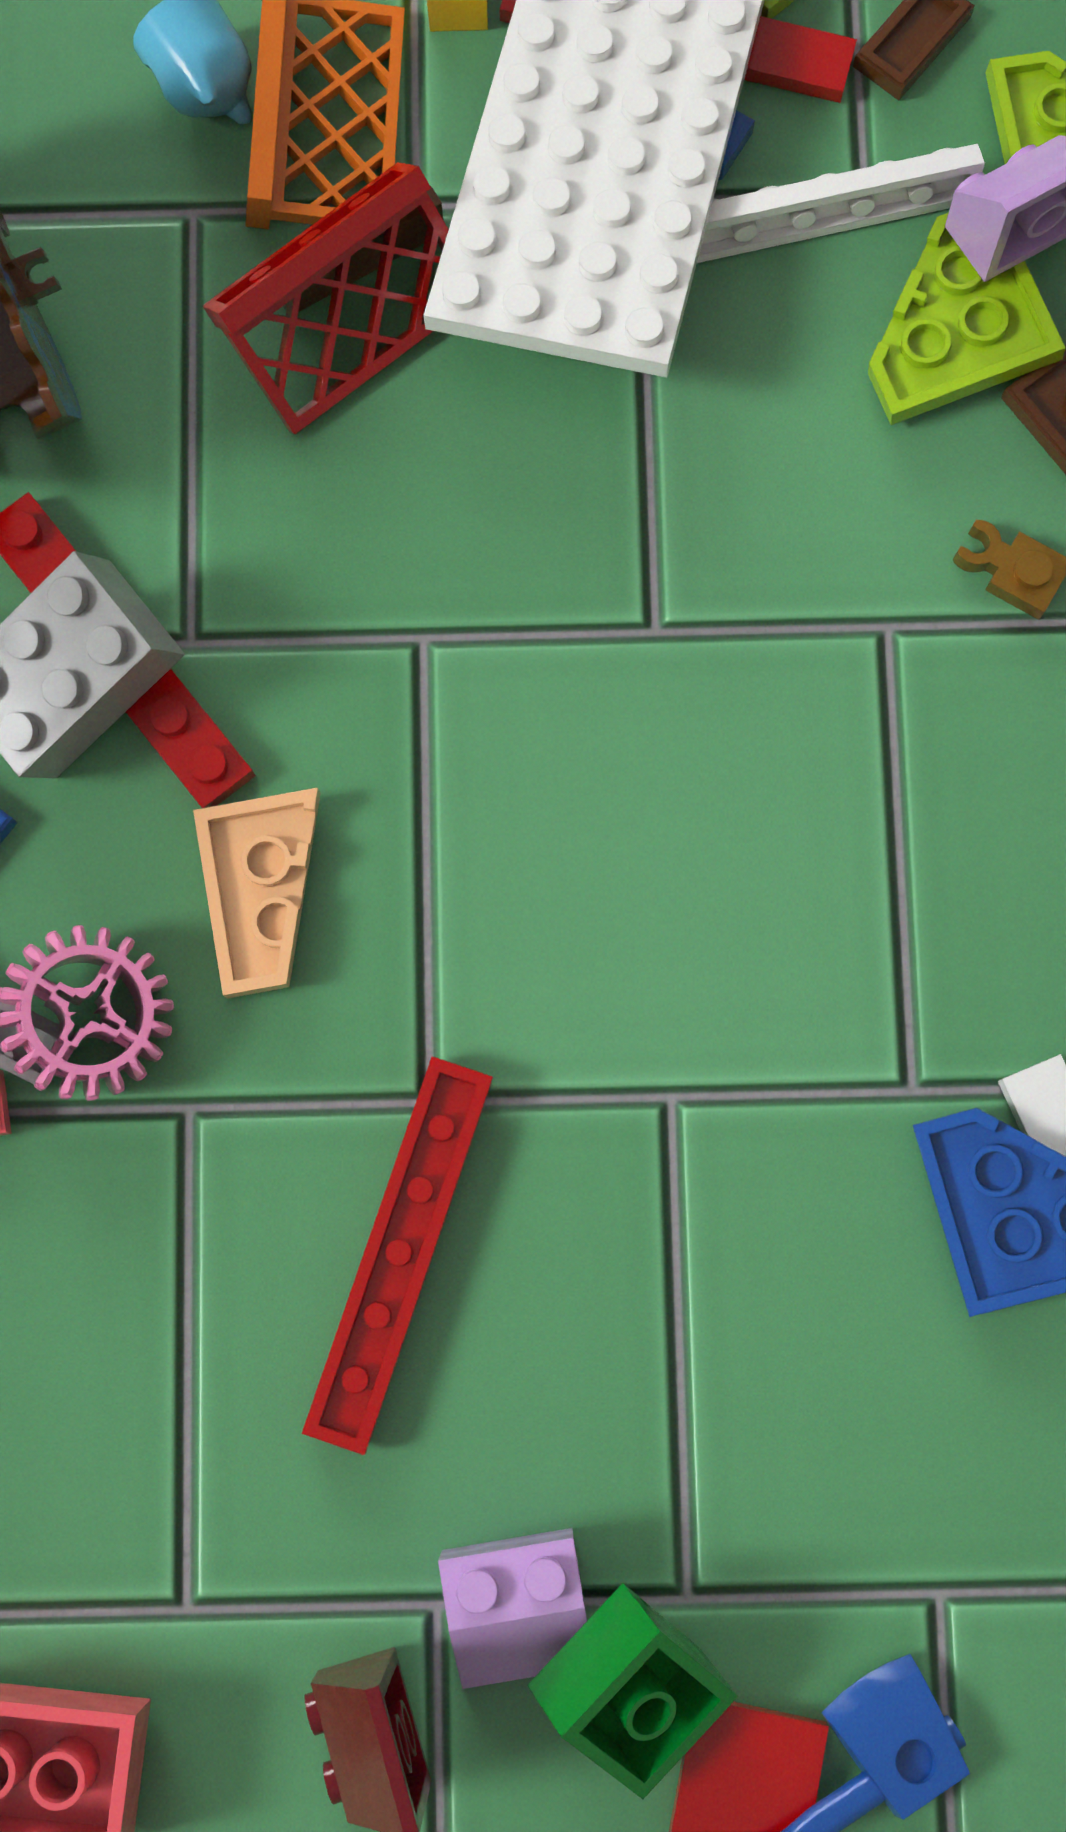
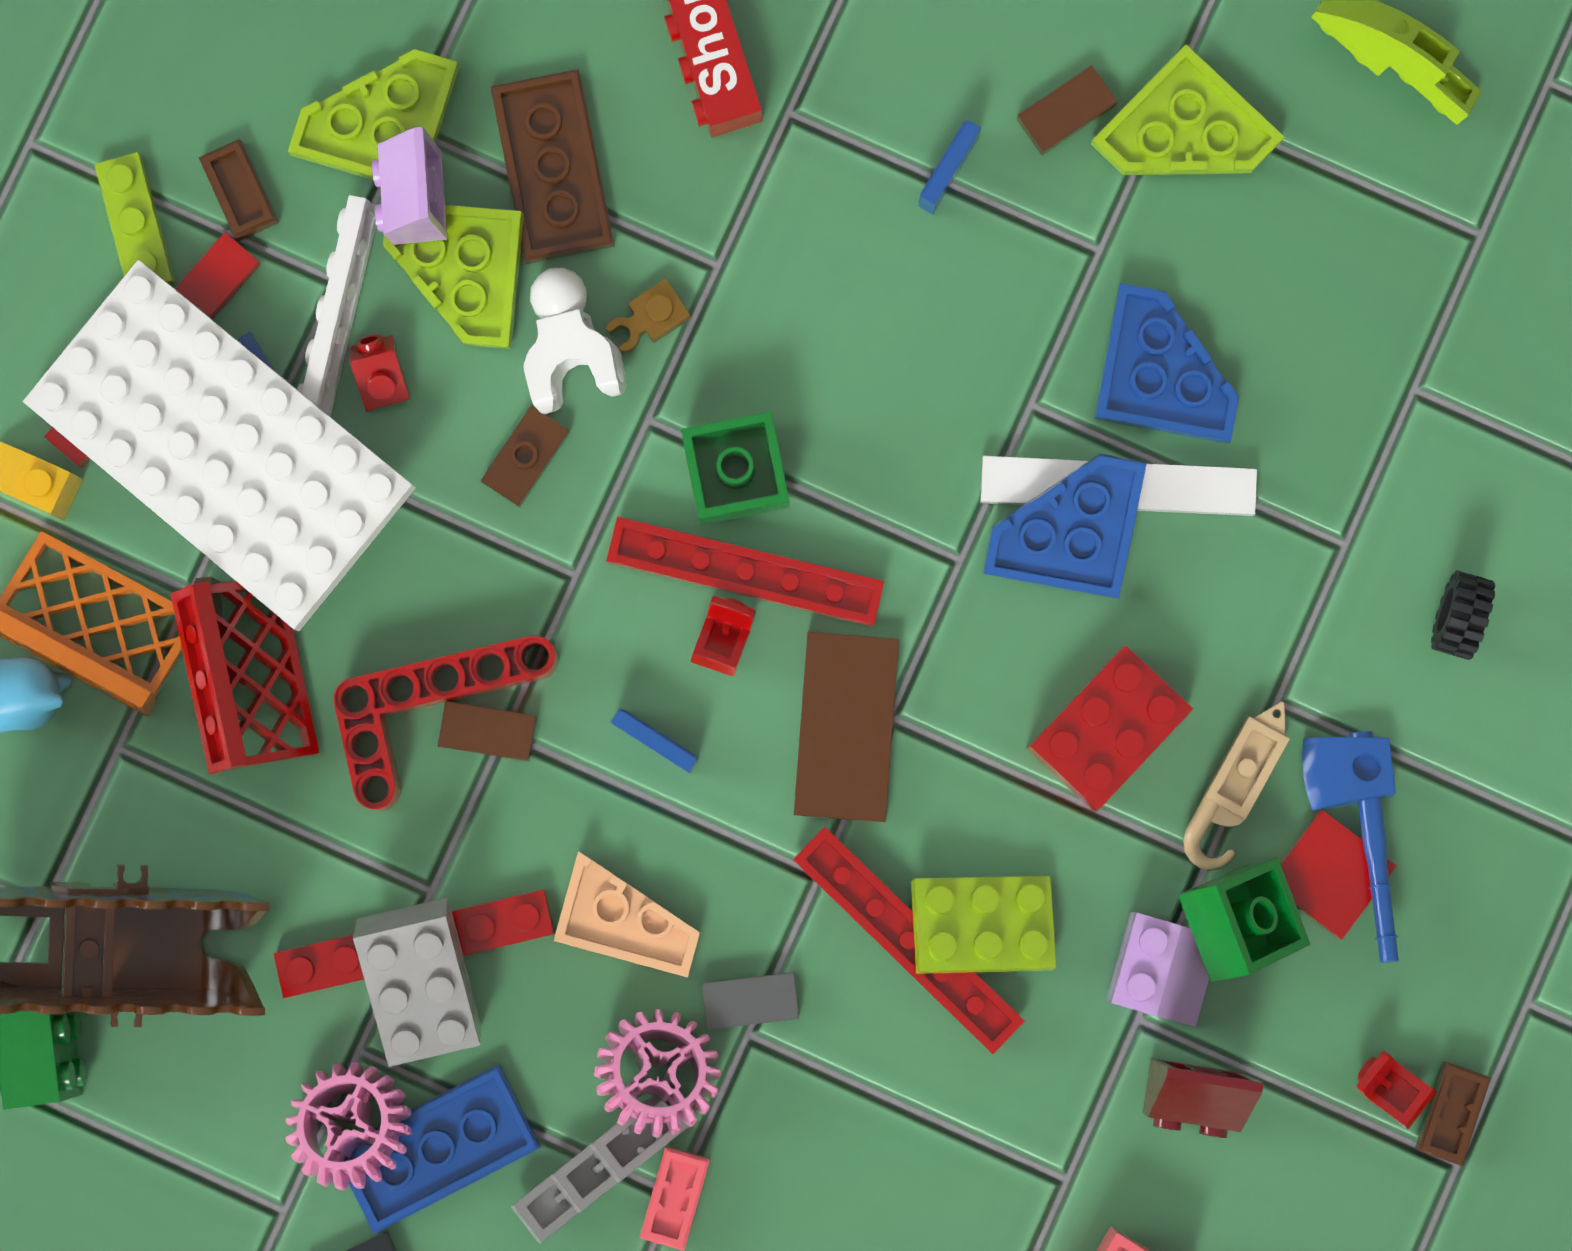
camera: 65 degrees left, 5 degrees up
none -> red beam [333,636,559,811]
none -> red bracket [349,334,410,411]
none -> reddish brown tile [438,701,537,762]
none -> reddish brown plate [481,406,570,508]
none -> white piece [524,267,627,414]
none -> red plate [606,517,884,627]
none -> blue tile [611,708,698,774]
none -> green brick [681,411,790,526]
none -> red bracket [690,596,756,677]
none -> dark grey tile [702,972,799,1030]
none -> reddish brown tile [794,632,899,822]
none -> lime plate [911,876,1056,974]
none -> red brick [1026,645,1193,811]
none -> tan plate [1183,702,1290,871]

